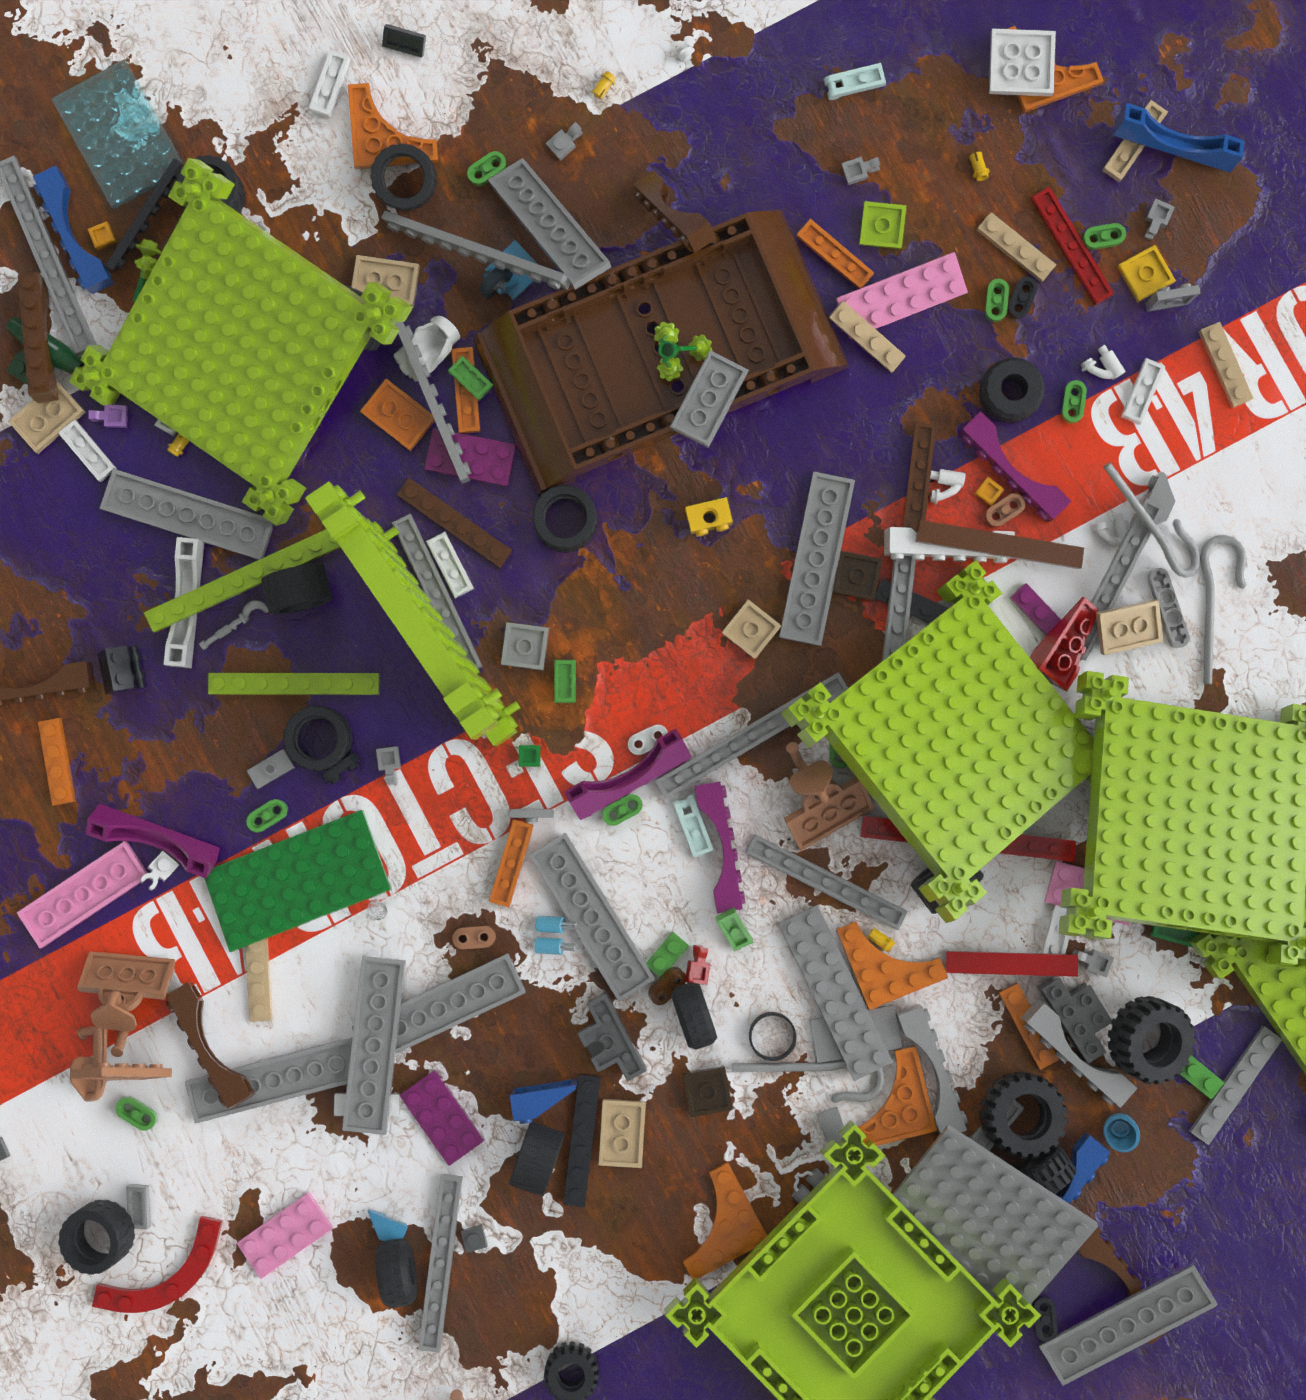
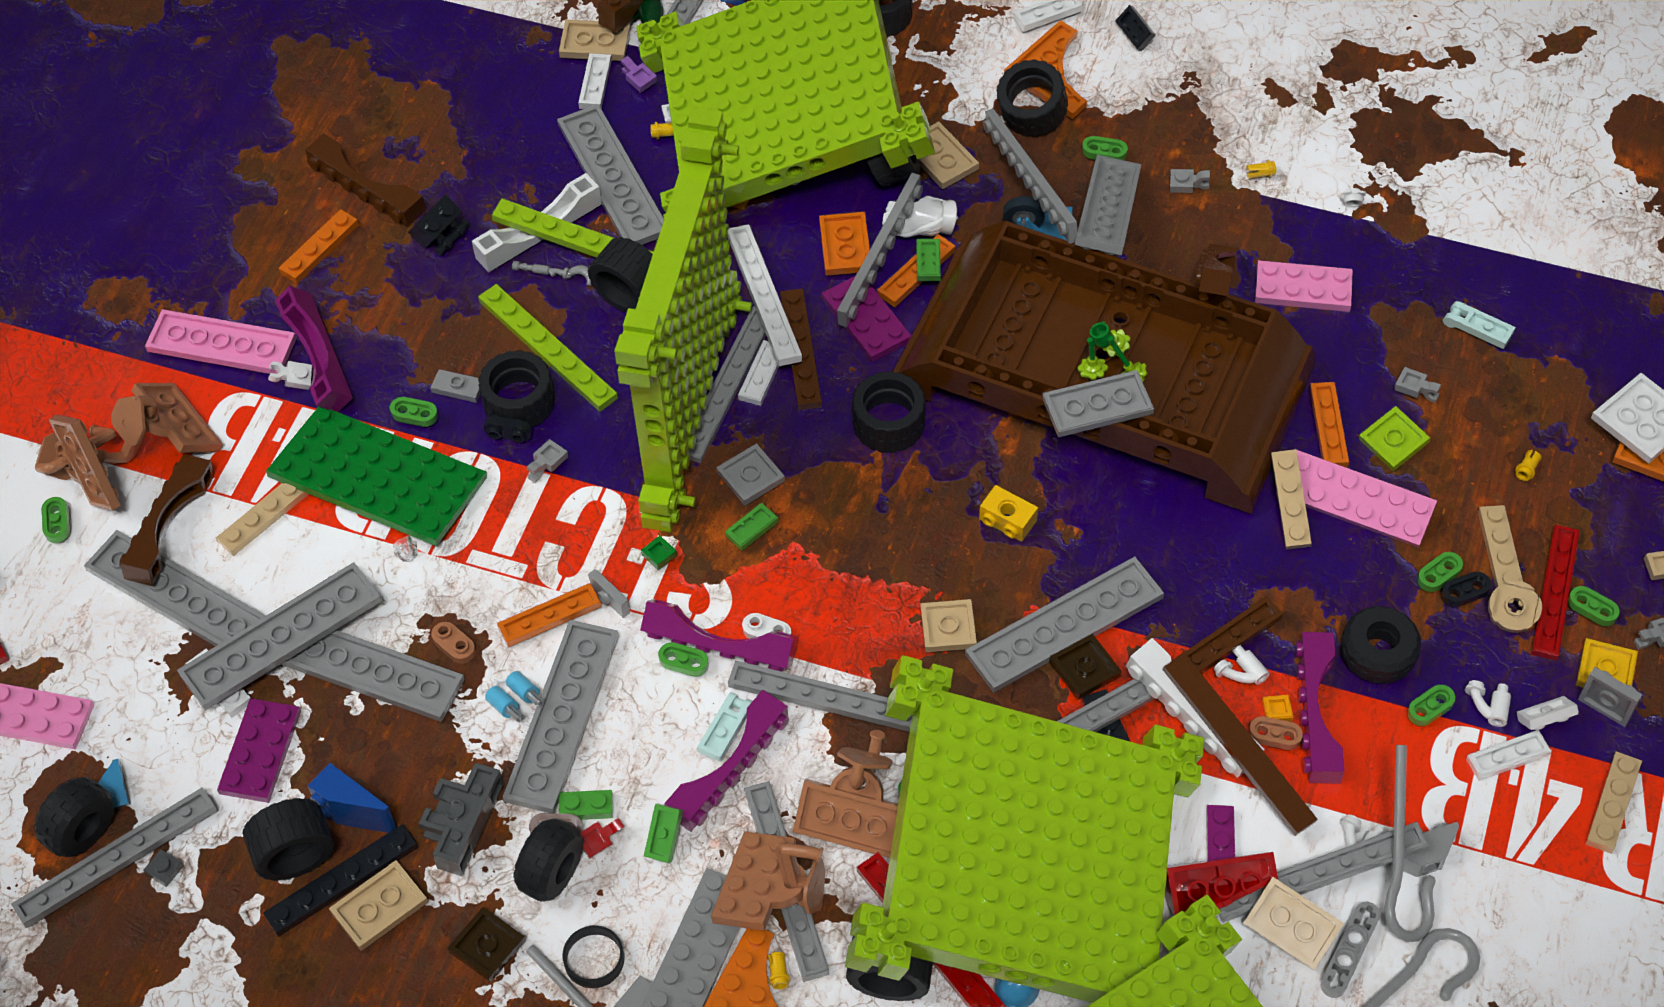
camera: 45 degrees right, 30 degrees down
none -> nougat plate [711,831,825,931]
none -> white plate [727,224,802,366]
none -> bright pink plate [1255,260,1352,312]
none -> tan plate [1488,580,1542,633]
none -> white plate [1517,696,1578,730]

